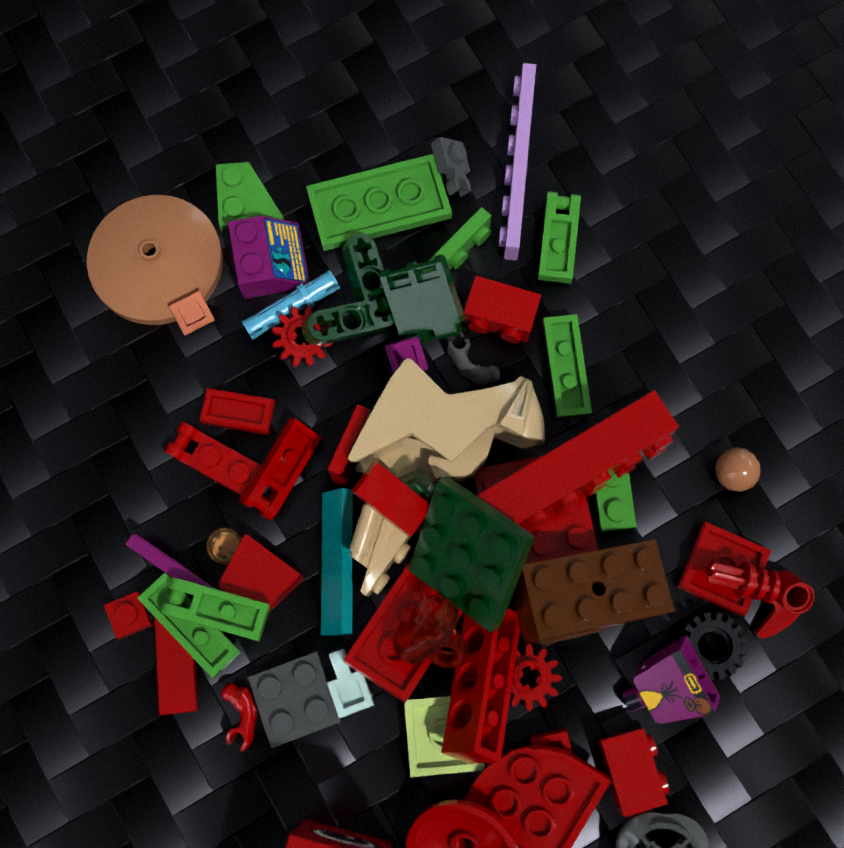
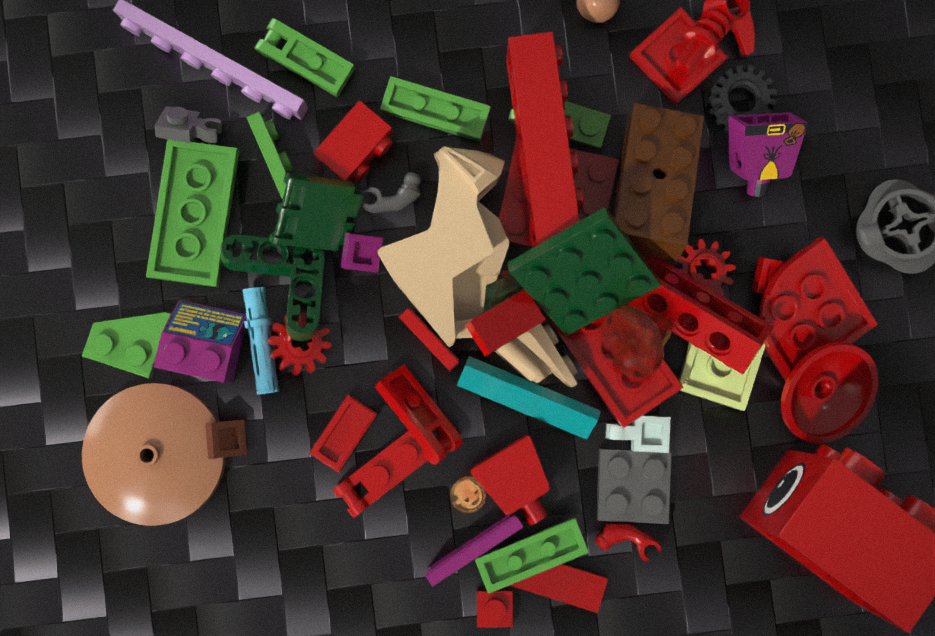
camera: 70 degrees left, 10 degrees up
bright green plate [160,577,271,642] -> none
red brick [596,728,670,817] -> none

